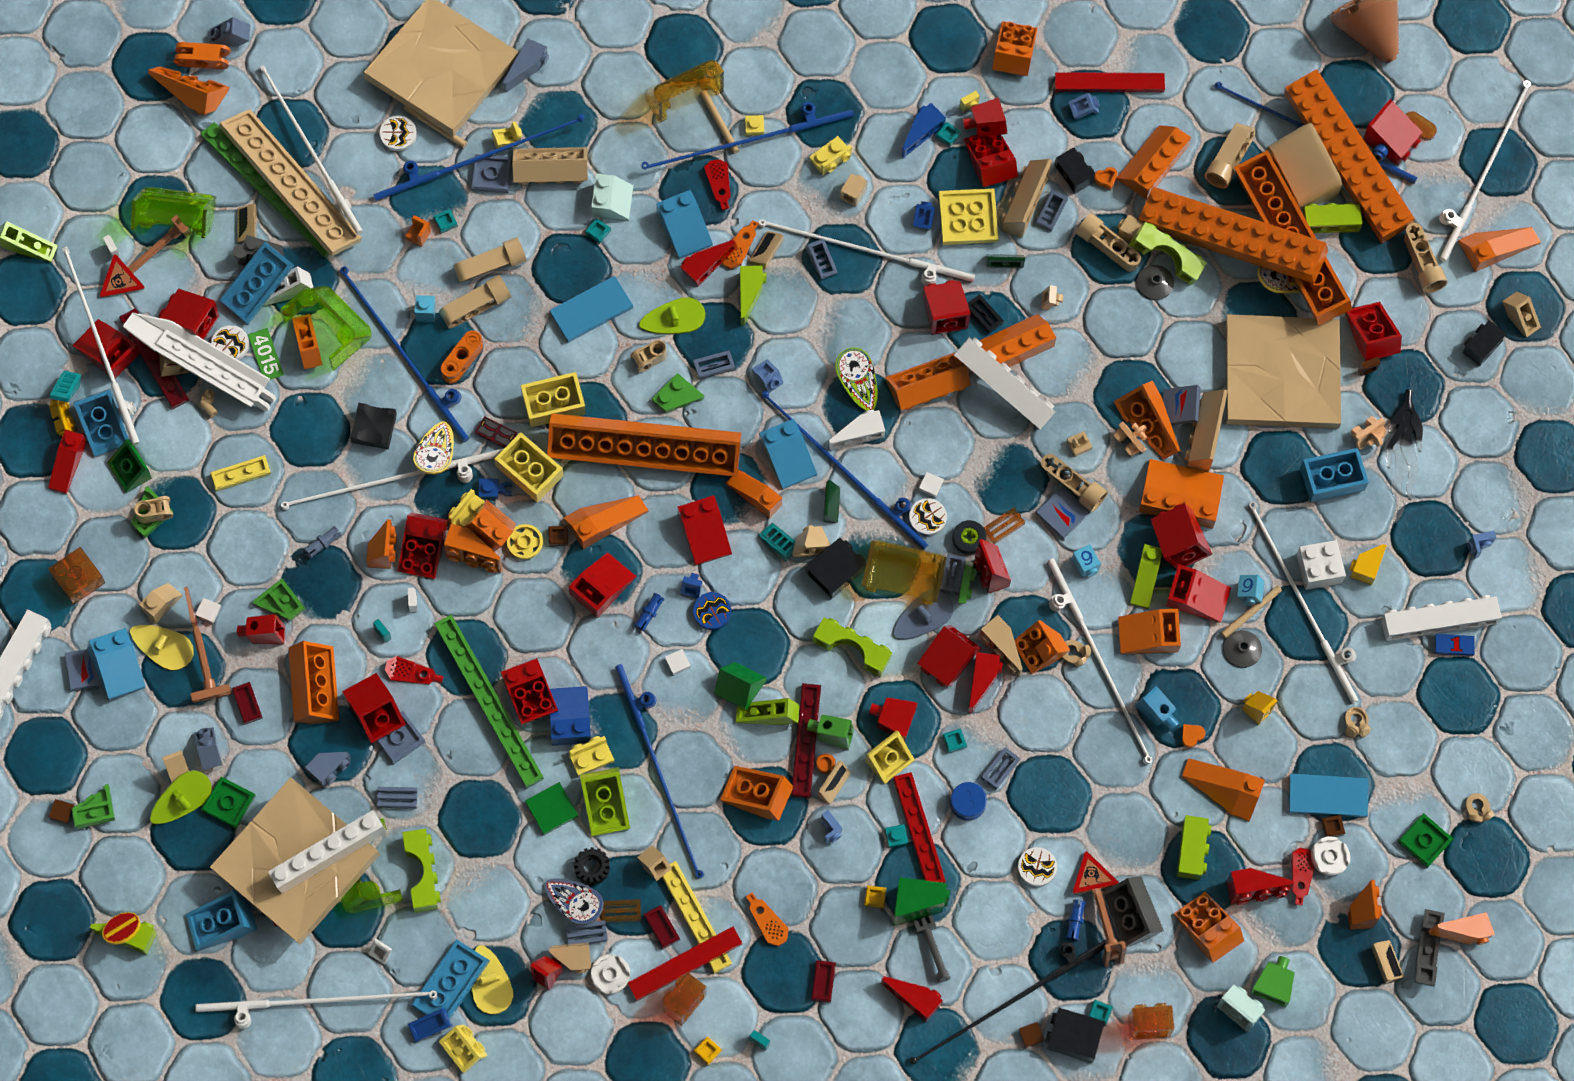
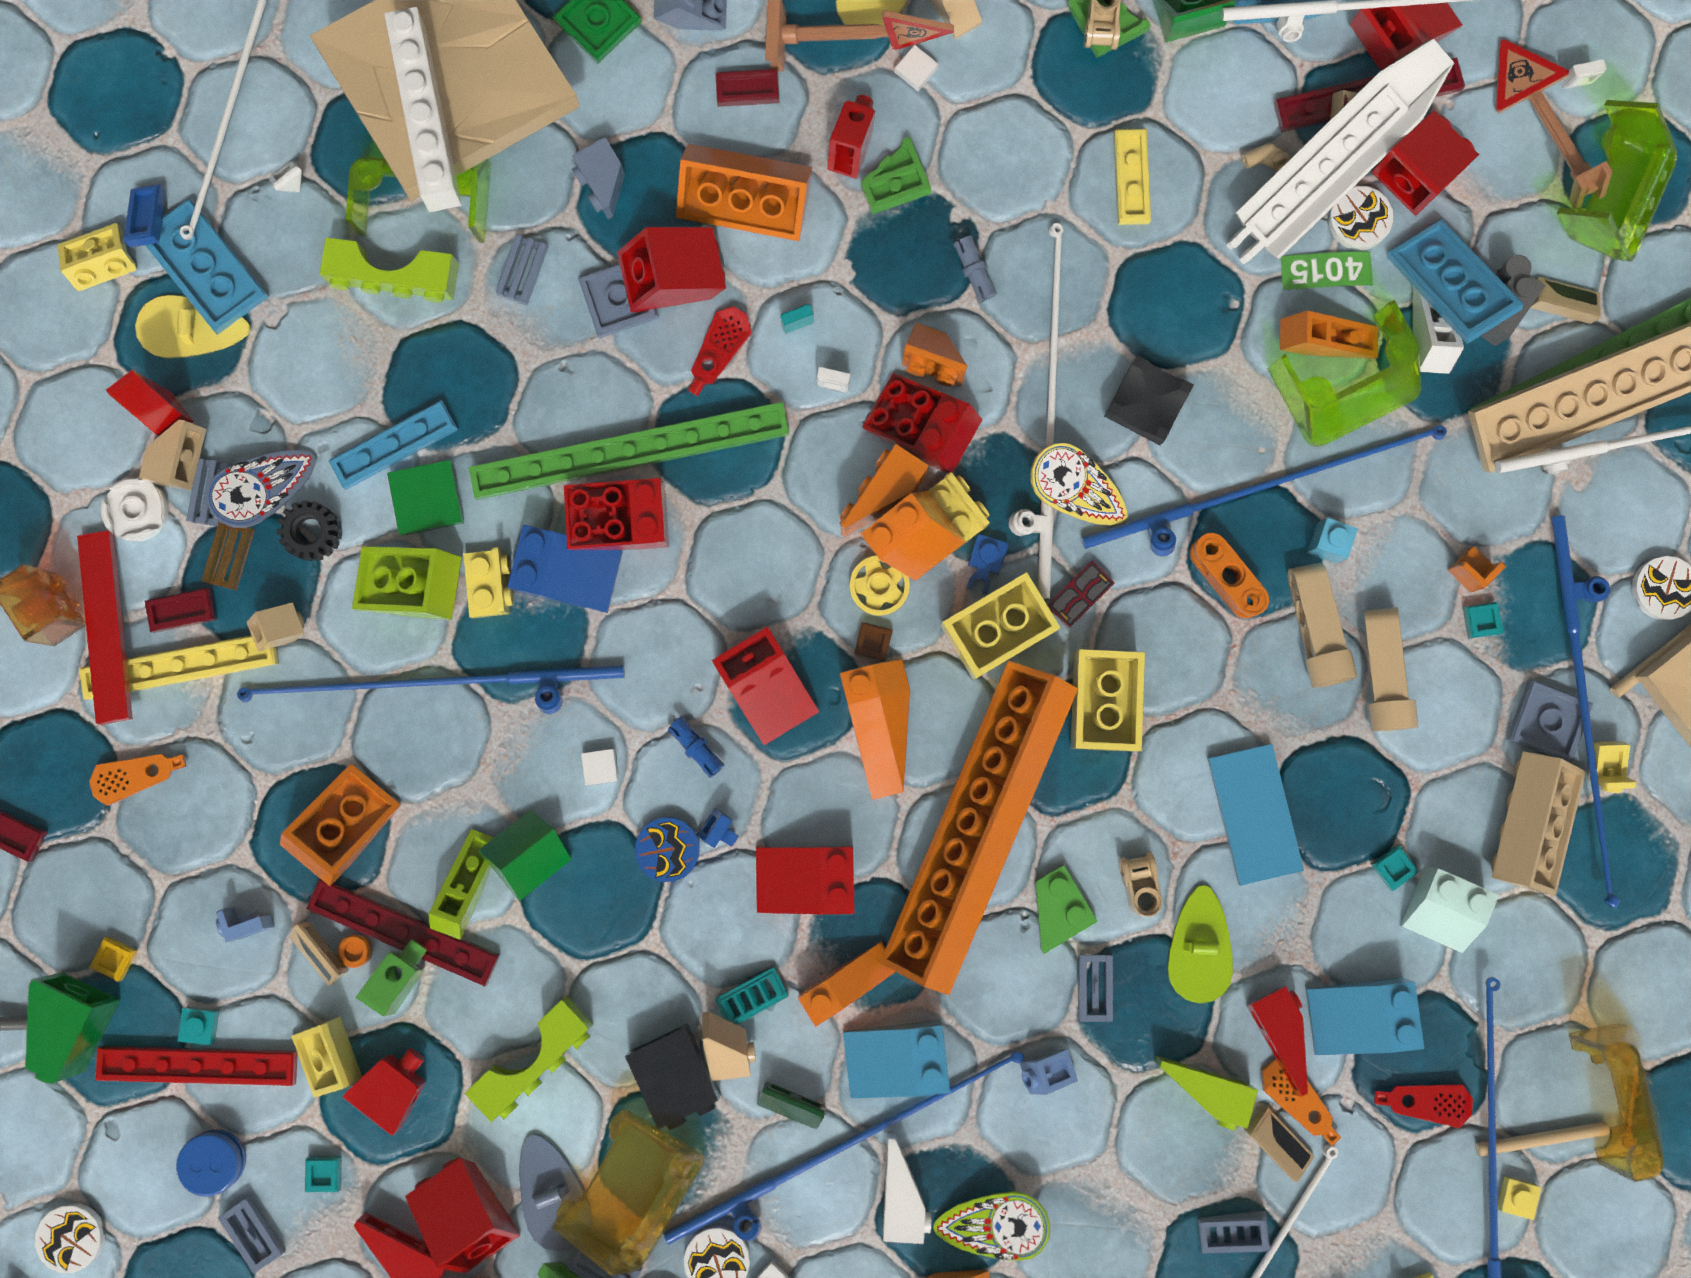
camera: 110 degrees right, 15 degrees up
none -> dark azure tile [328,400,459,490]

